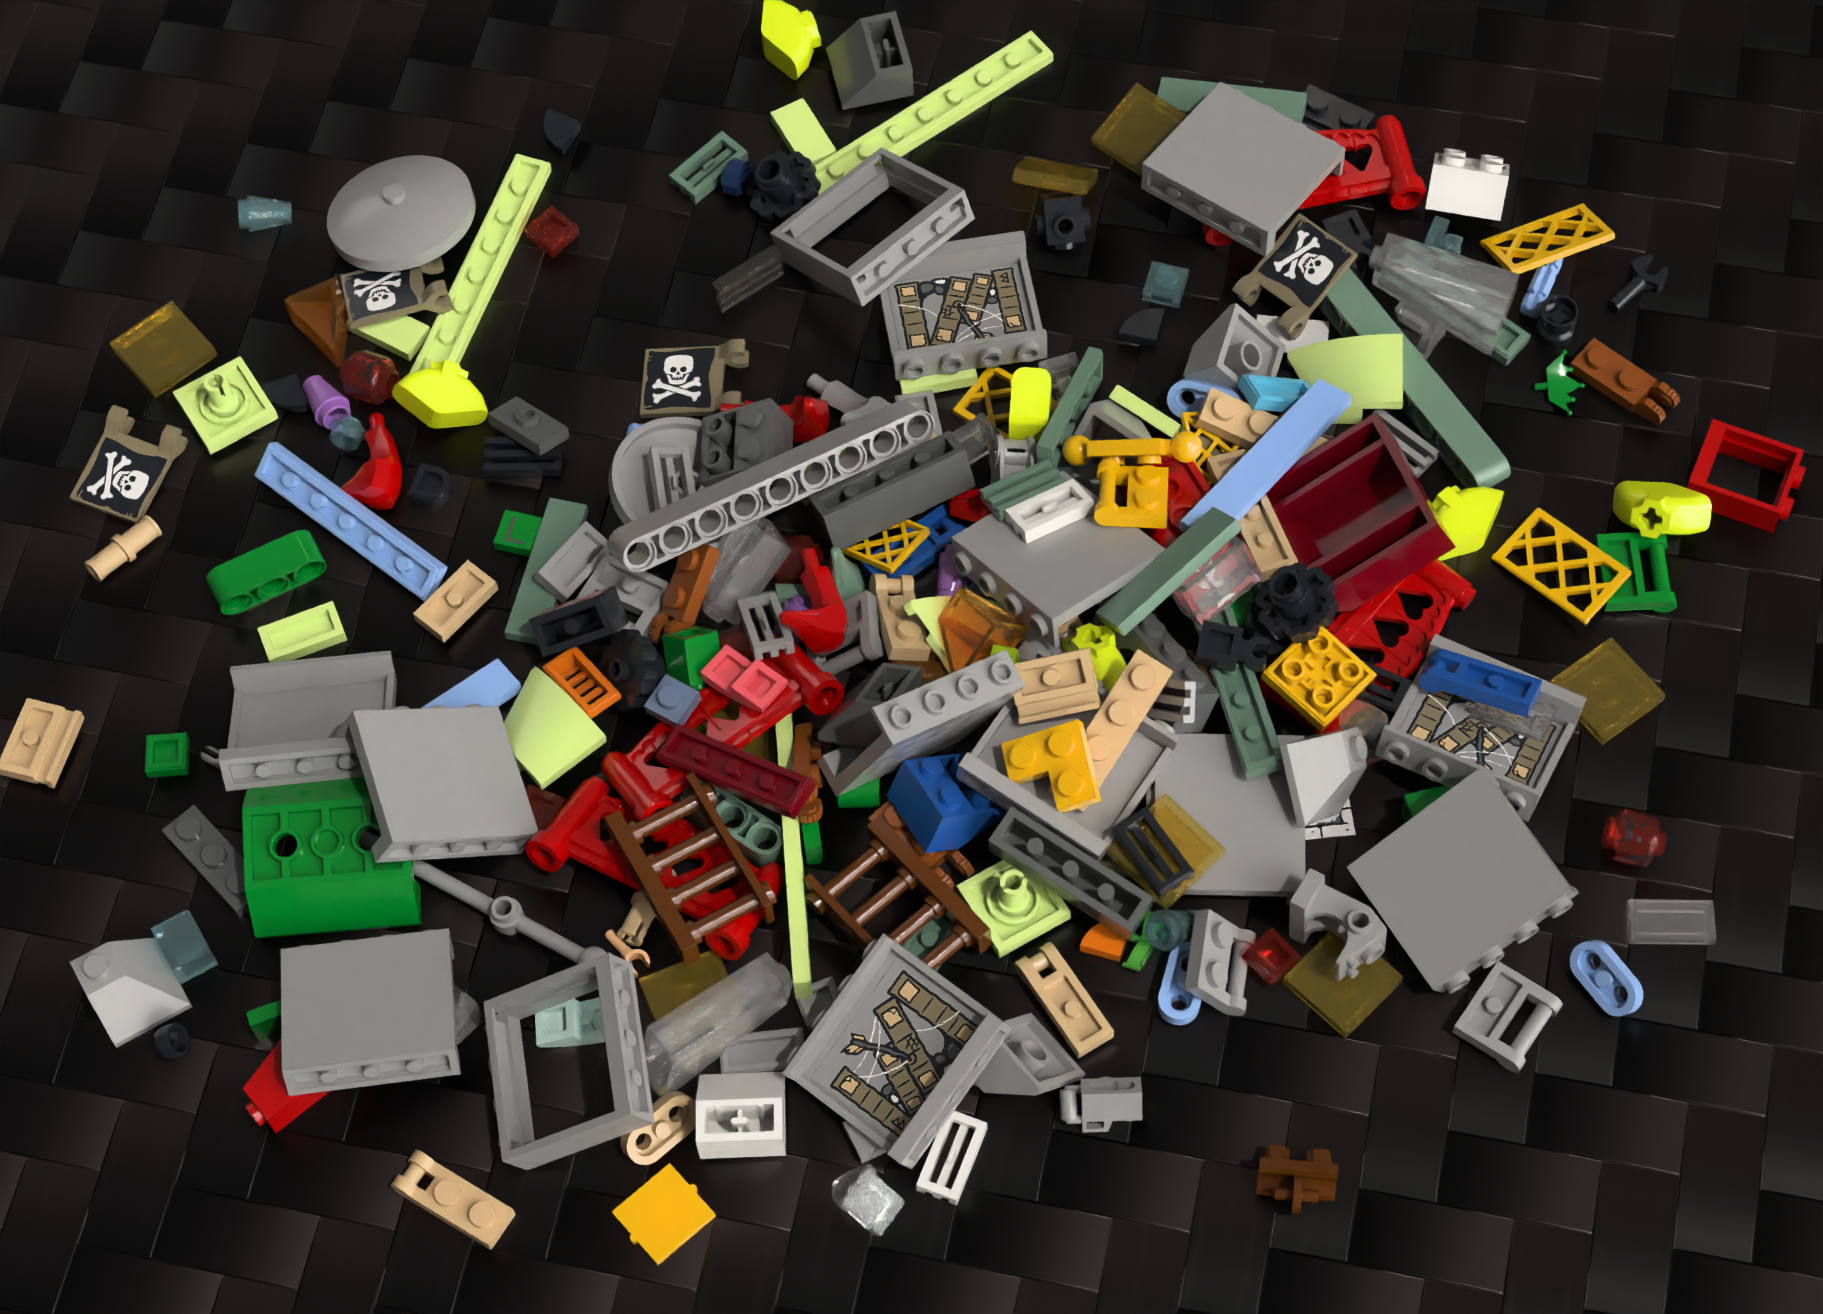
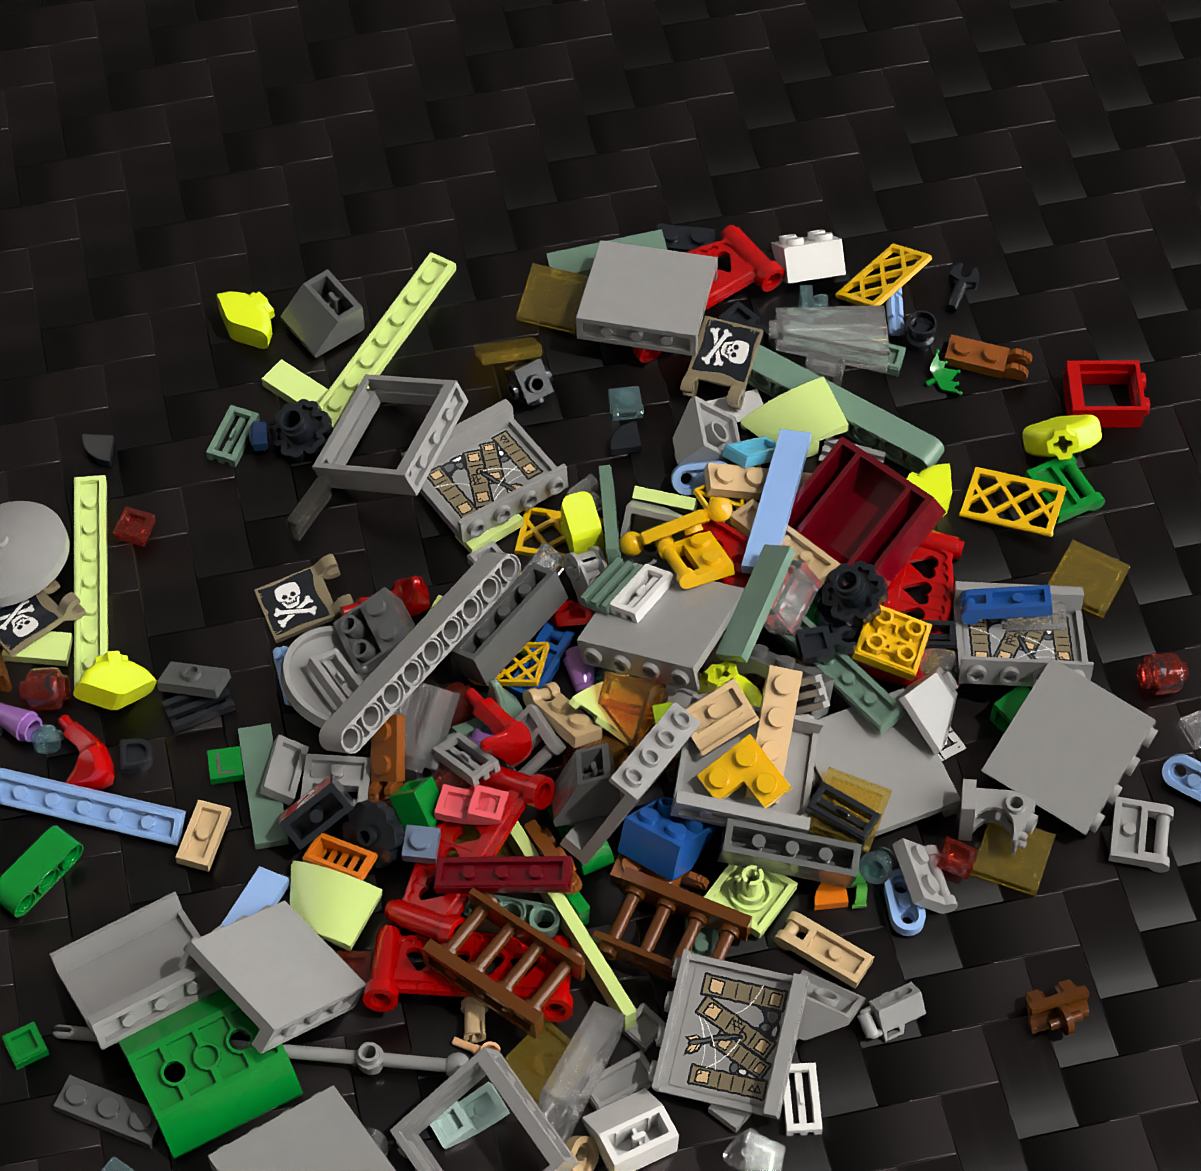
camera: 30 degrees left, 5 degrees down
yellowish green tile [257,601,347,663] -> none
light grey animal [807,374,890,443] -> none

